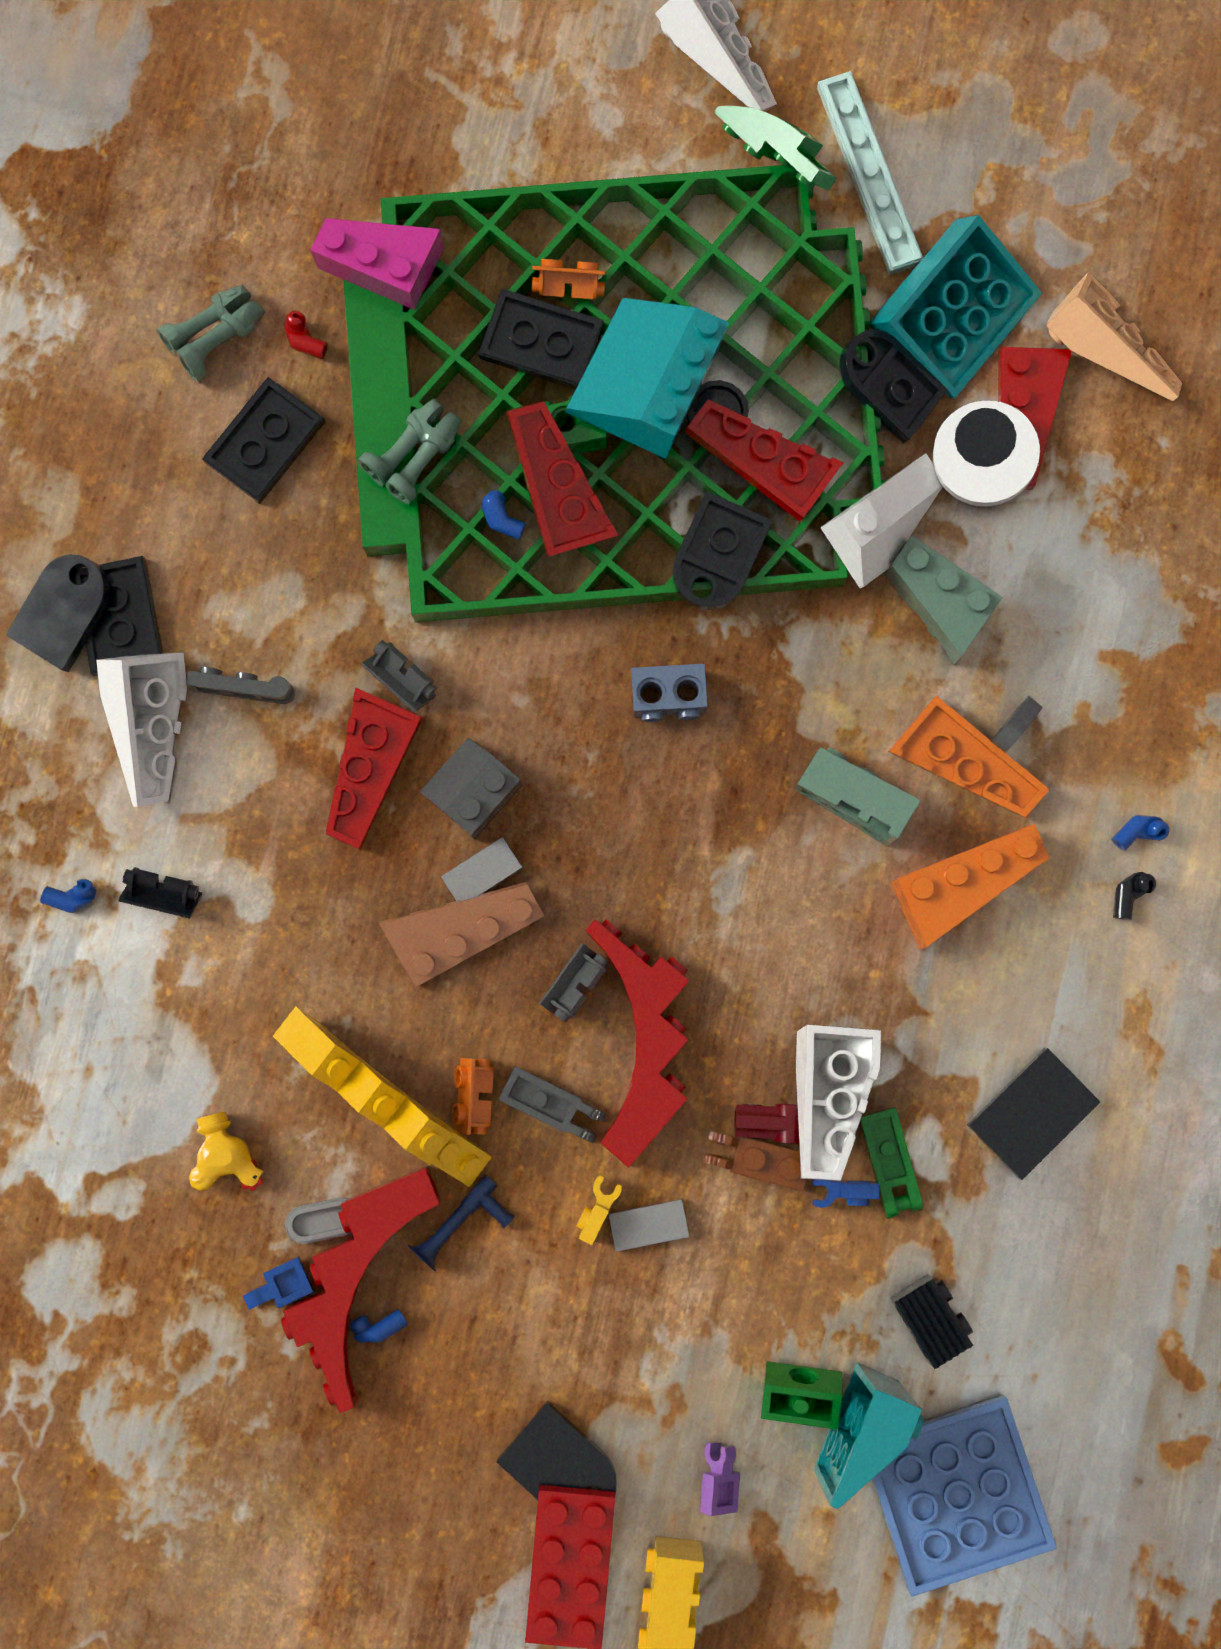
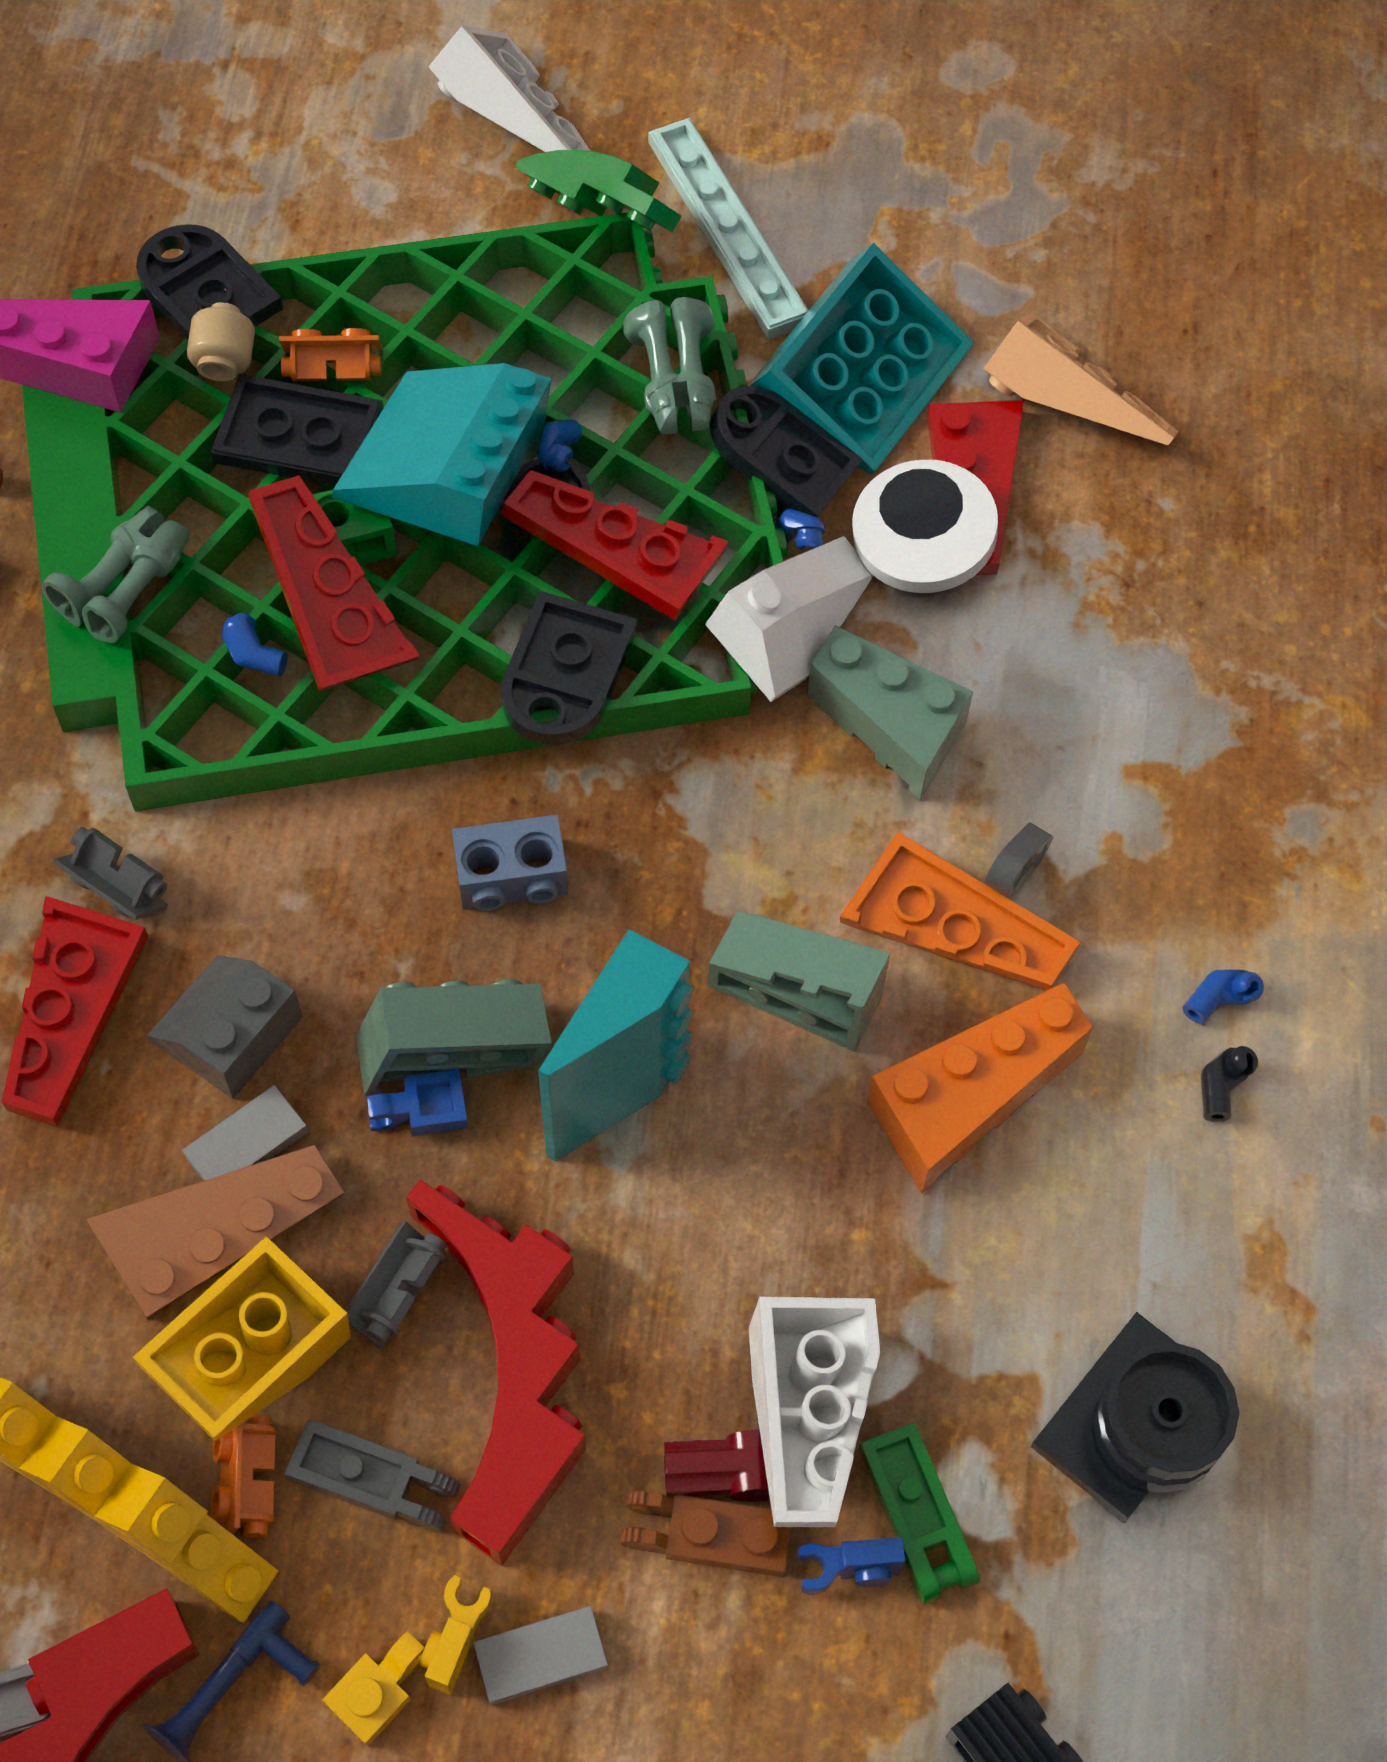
camera: 10 degrees left, 20 degrees down
none -> yellow slope [133,1236,351,1442]
none -> black tile [136,224,283,341]
none -> tan head [187,303,255,381]
none -> yellow plate [322,1631,425,1746]
none -> sand green wedge [355,979,552,1096]
none -> blue plate [367,1069,467,1136]
none -> blue arm [537,419,582,473]
none -> teal slope [538,930,694,1161]
none -> sand green piece [623,297,716,435]
none -> blue arm [774,509,826,550]
none -> black wheel [1093,1342,1240,1493]

